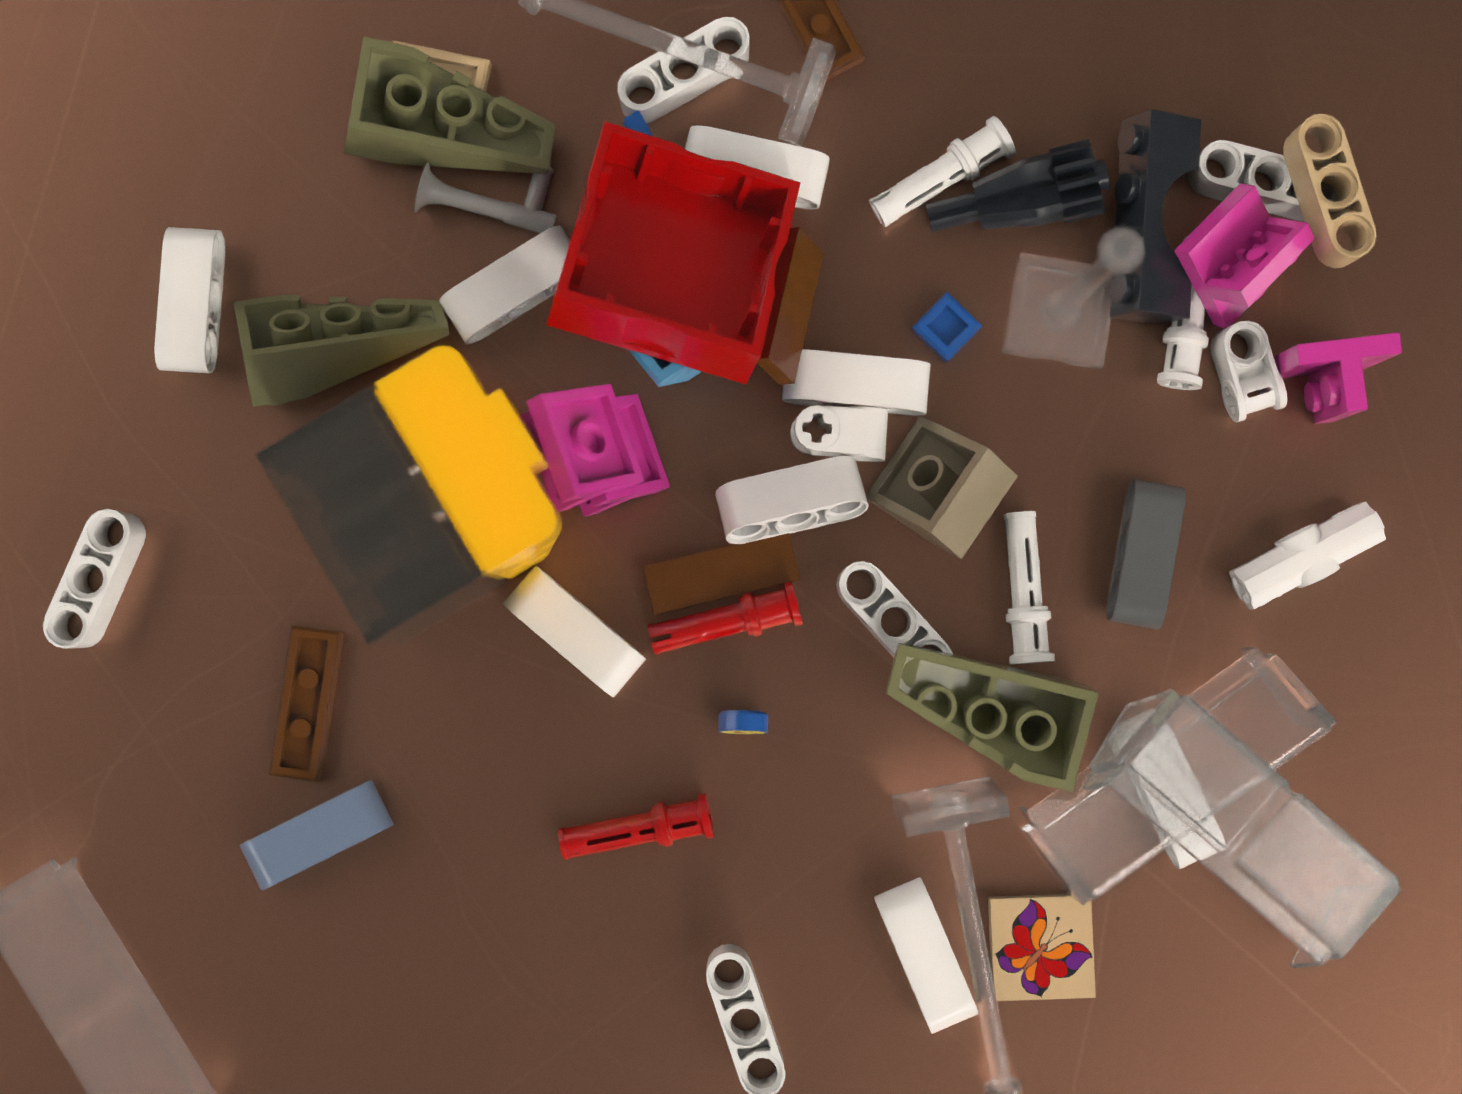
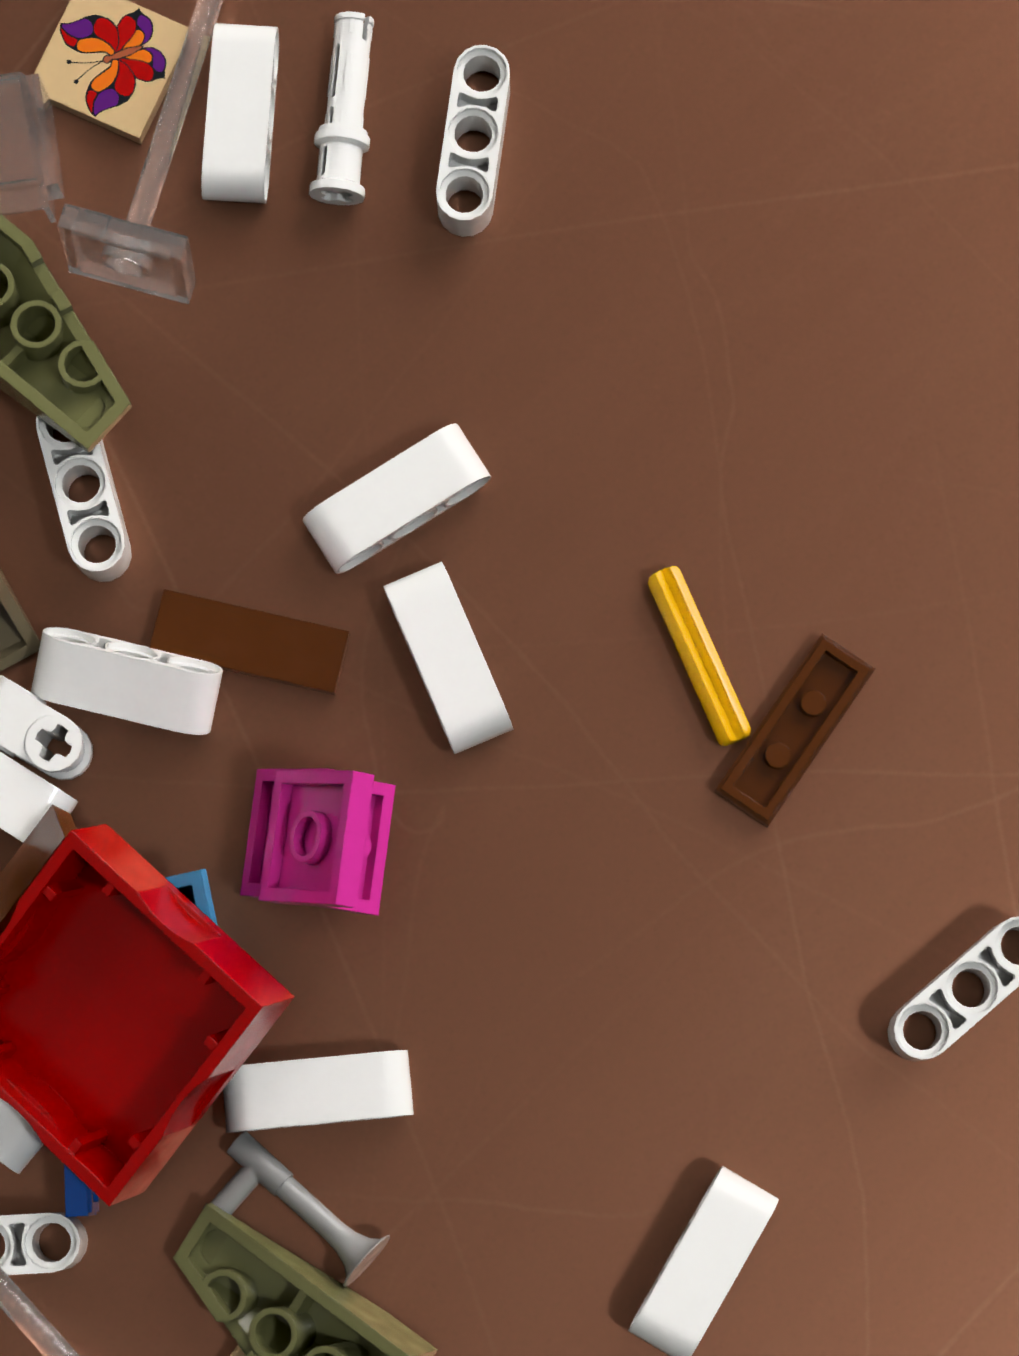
camera: 150 degrees left, 5 degrees down
olive wedge [233,295,449,407] -> none
sand blue beam [239,780,394,891] -> none
piece [255,346,562,644] -> none
red pin [558,793,715,860] -> none
red pin [648,581,803,655] -> none
blue tile [718,710,769,734] -> none
none -> white beam [302,423,491,574]
none -> white pin [309,11,374,206]
none -> yellow axle [648,566,751,746]

